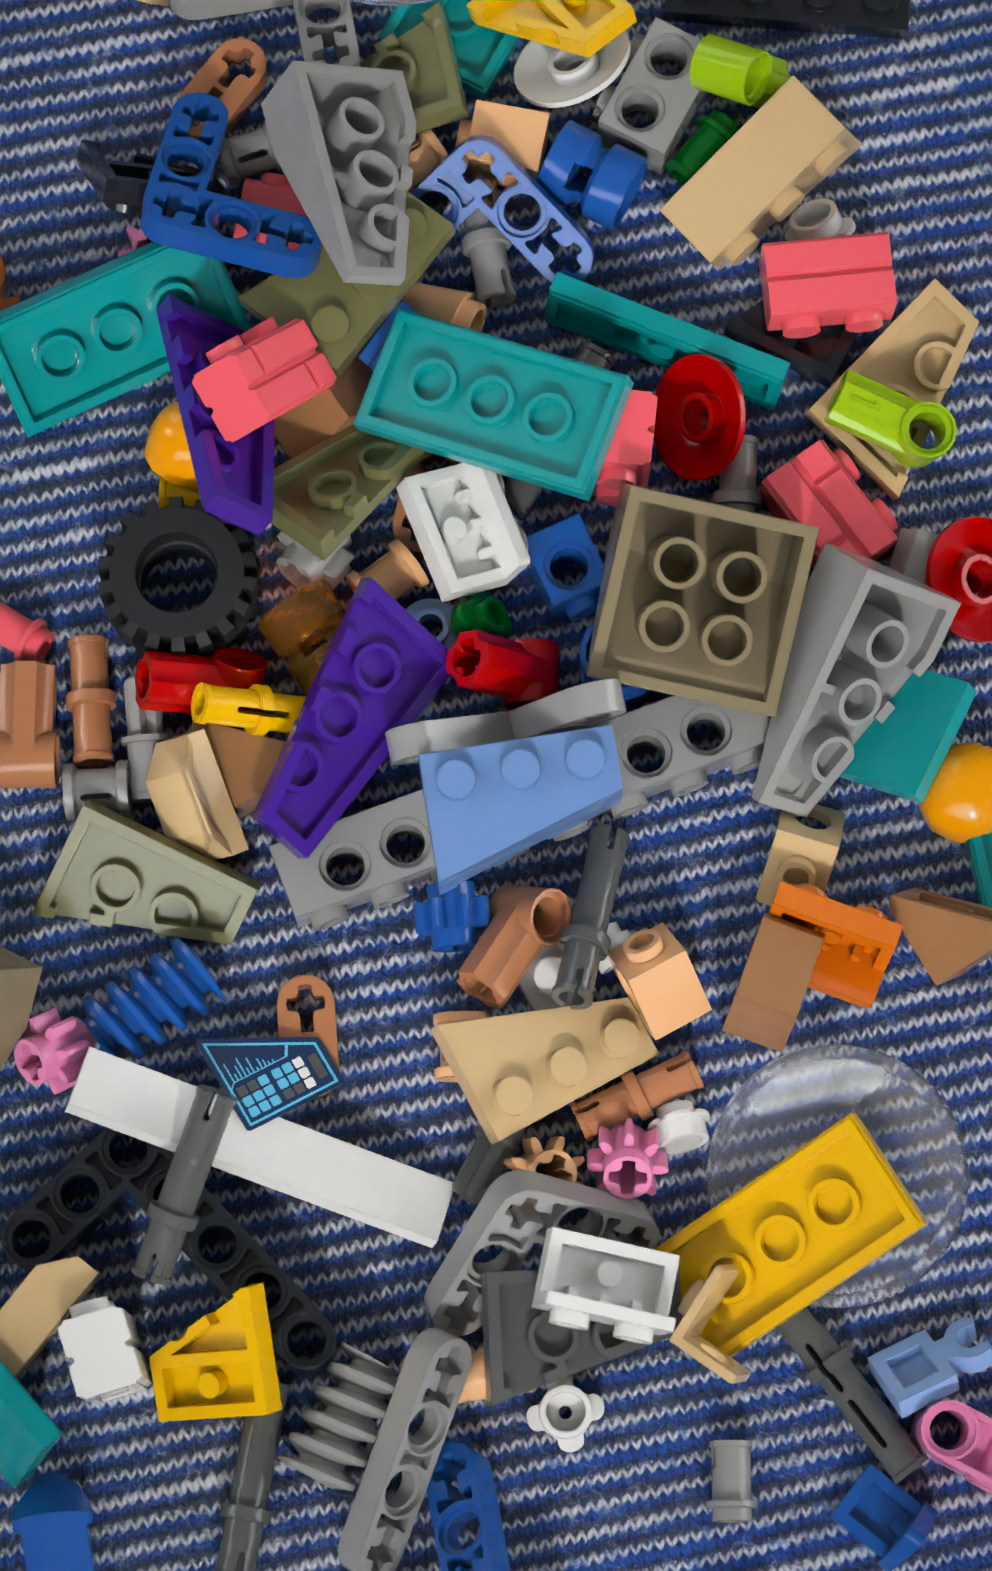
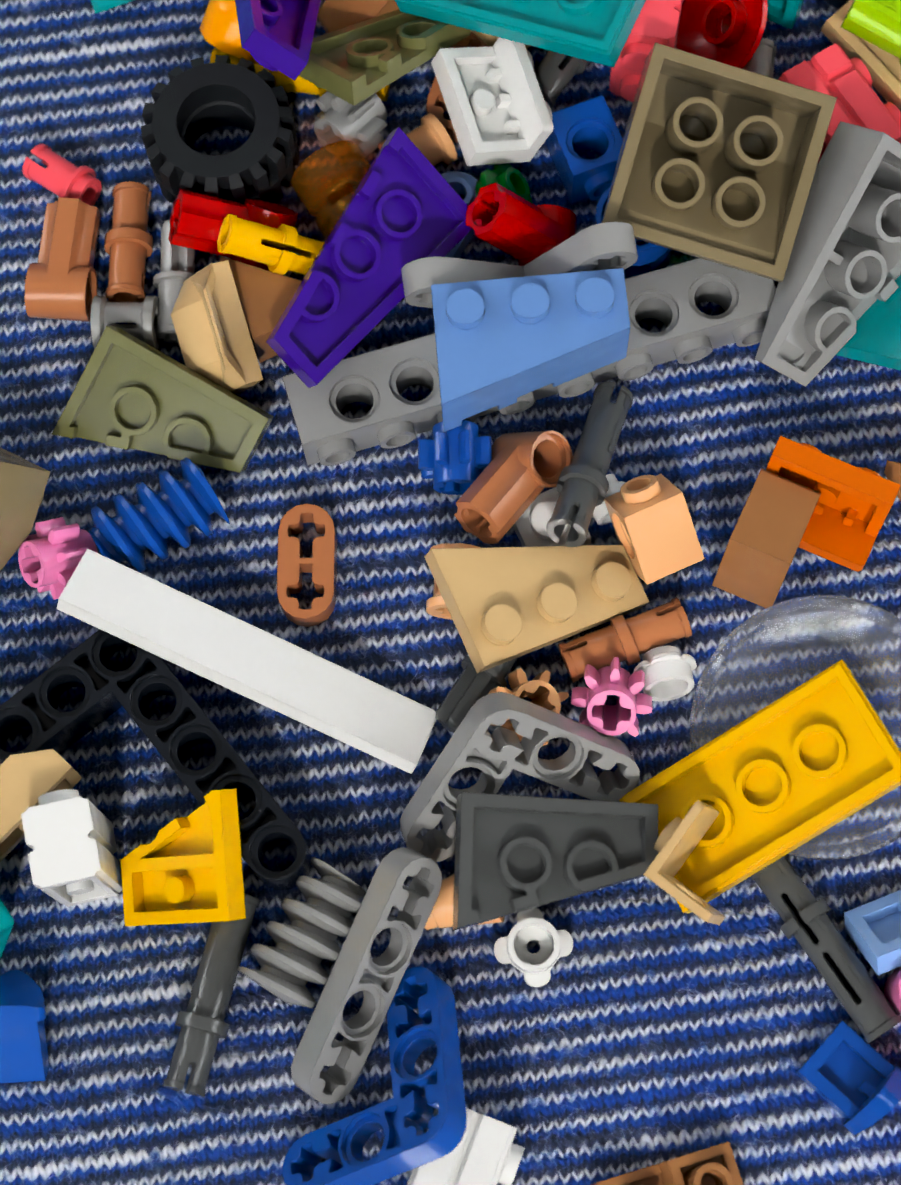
camera: 10 degrees right, 5 degrees down
dark grey pin [130,1084,238,1285] -> none
dark blue sticker [196,1037,344,1131] -> none
white bracket [532,1227,680,1344] -> none
light grey pin [705,1440,758,1523] -> none
tan bracket [756,804,846,906] -> none

